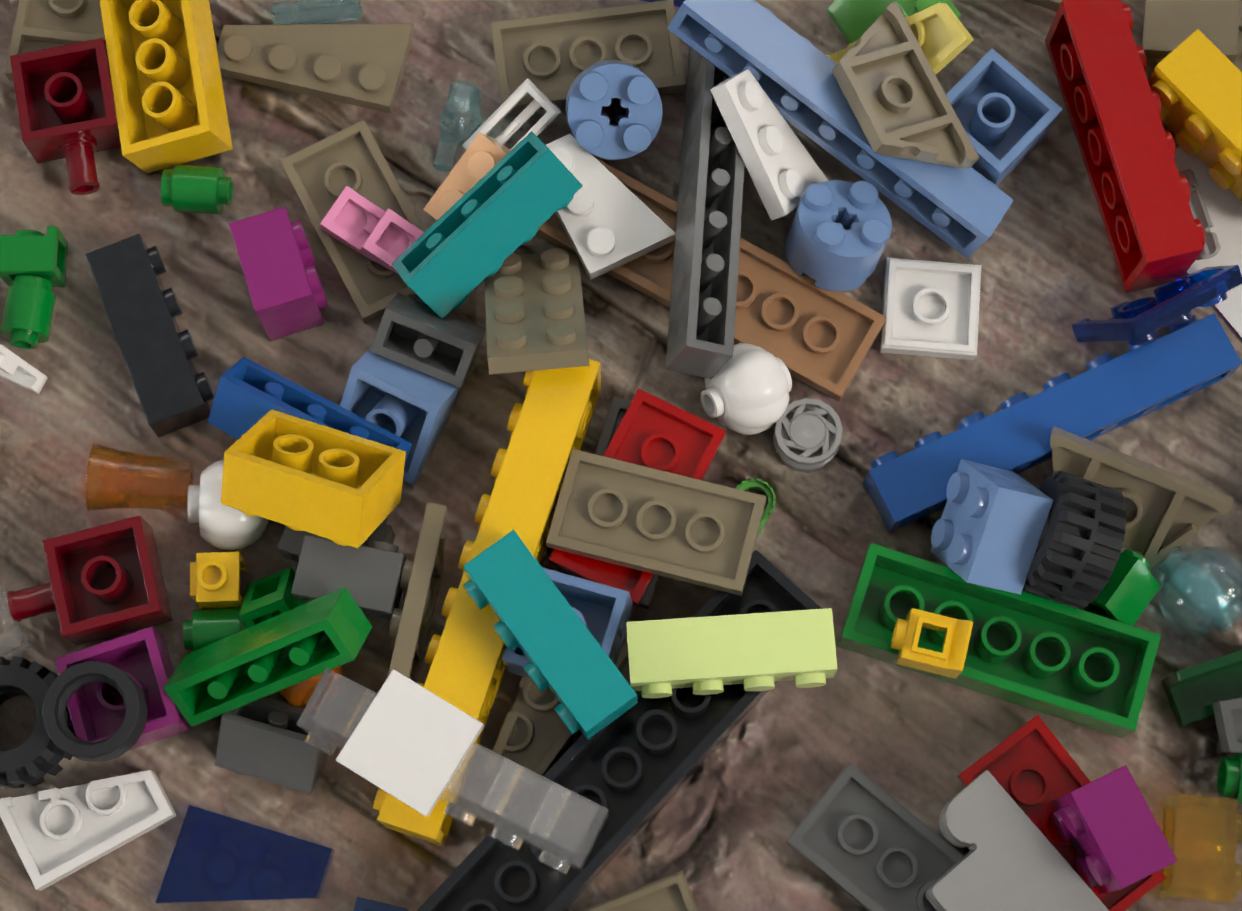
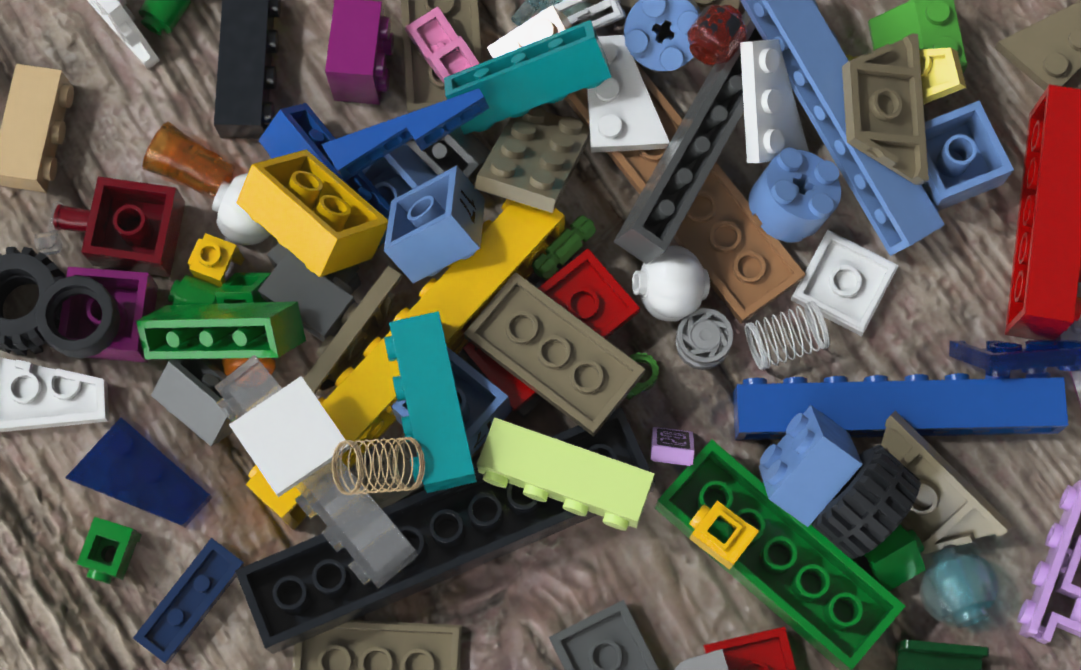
camera: 25 degrees right, 0 degrees up
none -> blue slope [321,89,489,181]
none -> tan piece [332,437,425,495]
none -> medium blue brick [384,166,485,283]
none -> bright green axle [531,215,596,280]
none -> lavender tile [651,427,695,466]
none -> clear red head [687,5,747,65]
none -> white piece [745,301,830,371]

